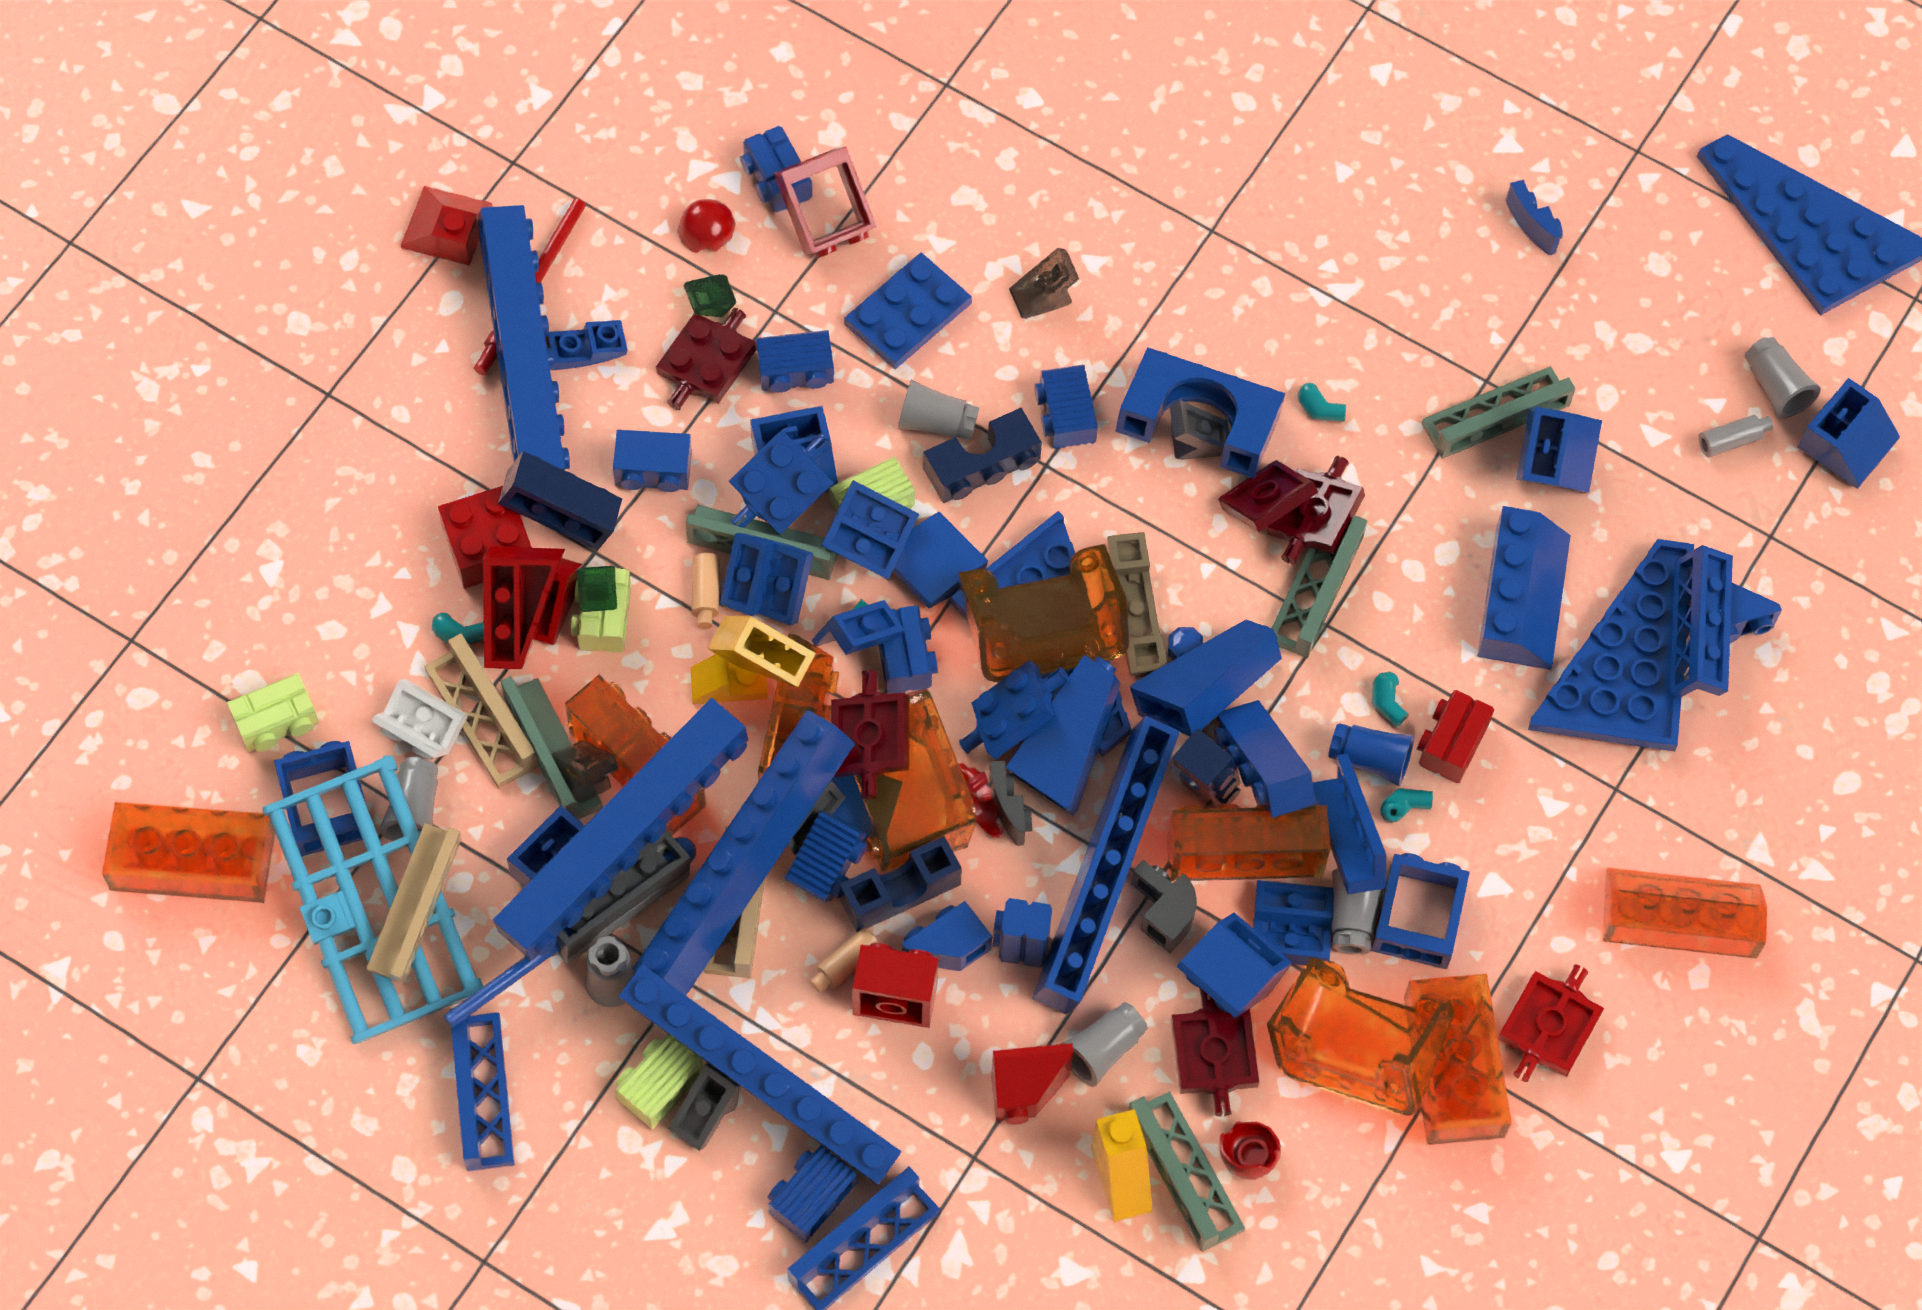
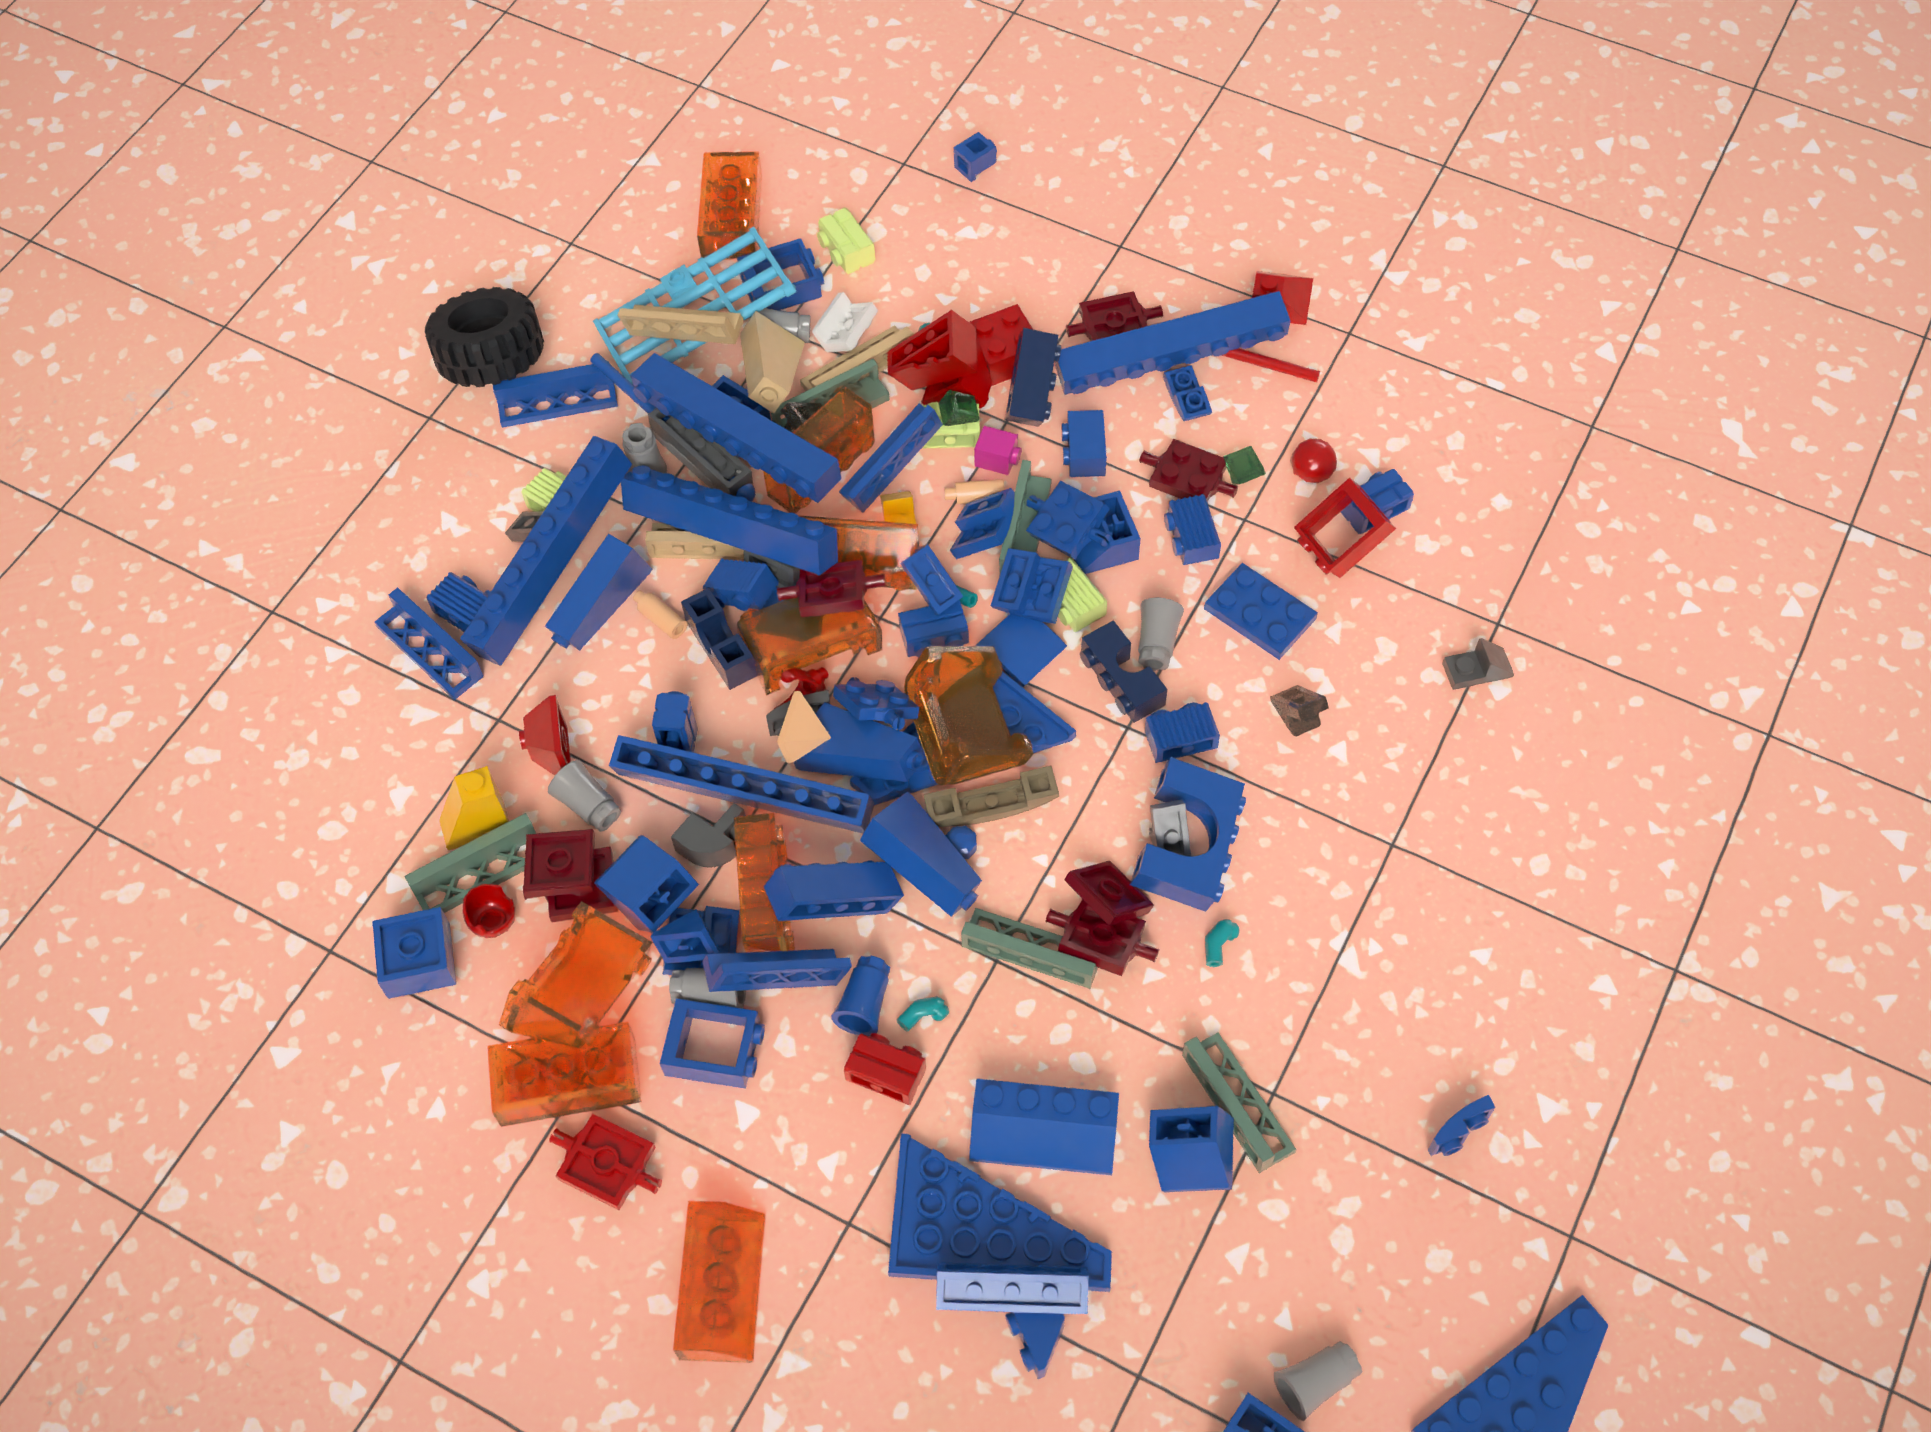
camera: 90 degrees right, 5 degrees down
yellow slope [707,616,816,687] -> none
red brick [852,943,939,1028] -> none
blue slope [902,901,993,971] -> none
dark blue arch [1172,728,1241,811] -> none
teal arm [1380,788,1433,823] -> none
light grey cylinder [1698,415,1773,458] -> none
none -> blue container [372,907,457,999]
none -> black tyre [424,287,544,387]
none -> dark red plate [523,829,595,898]
none -> blue slope [545,534,653,651]
none -> blue slope [650,909,720,963]
none -> tan slope [740,311,805,413]
none -> light nougat slope [777,691,831,763]
none -> blue fence [839,404,943,513]
none -> blue brick [953,132,997,182]
none -> dark pink brick [974,426,1022,476]
none -> dark red plate [1066,291,1163,341]
none -> dark grey slope [1442,638,1514,690]

